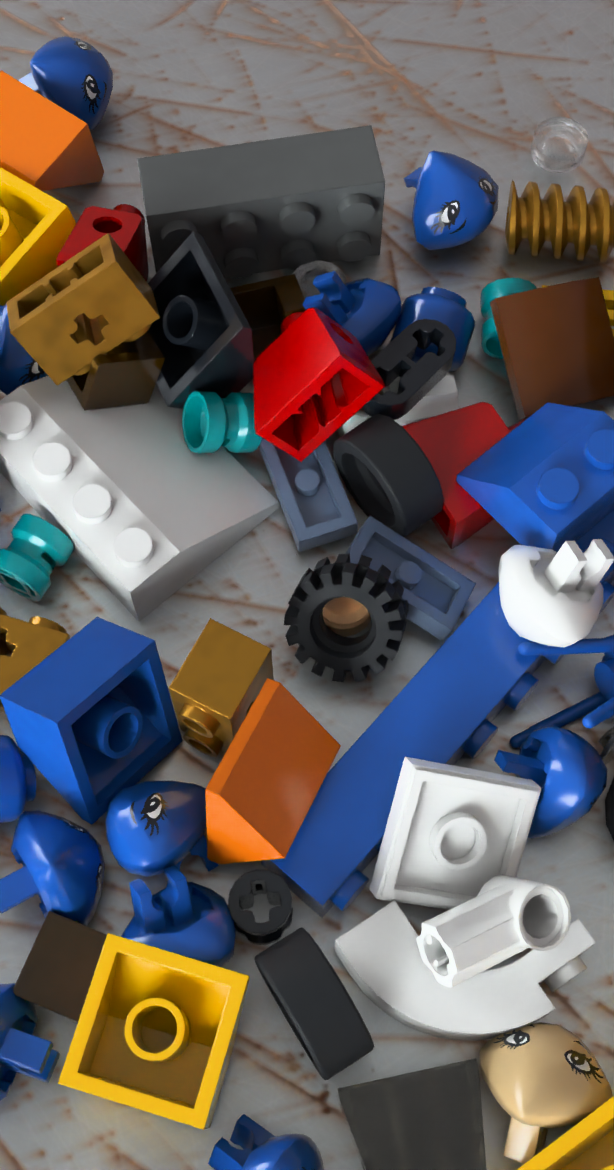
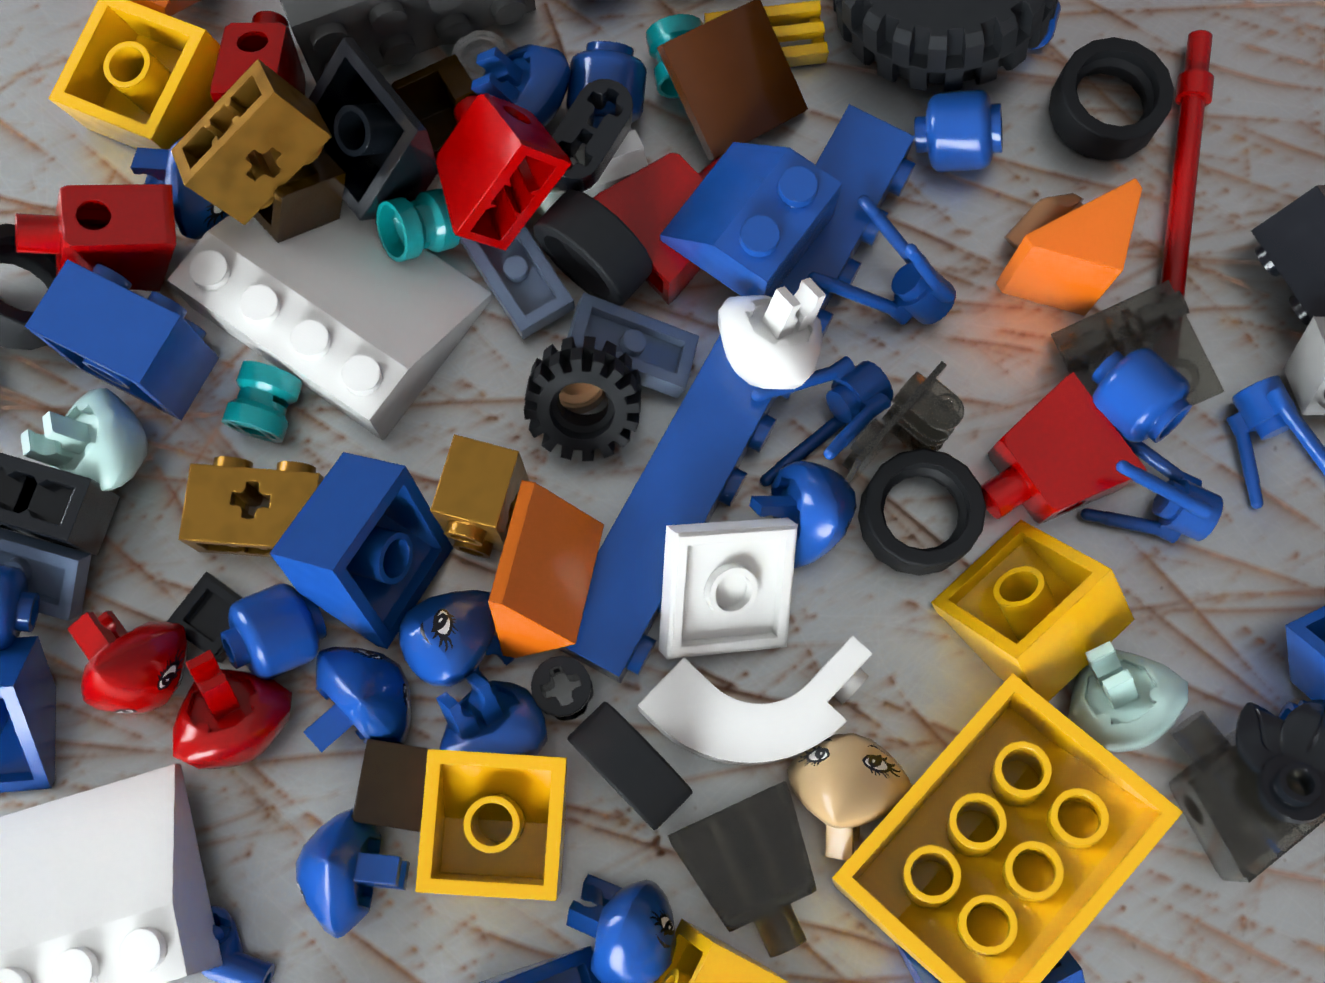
camera: 15 degrees left, 10 degrees up
white piece [416,875,571,987] -> none

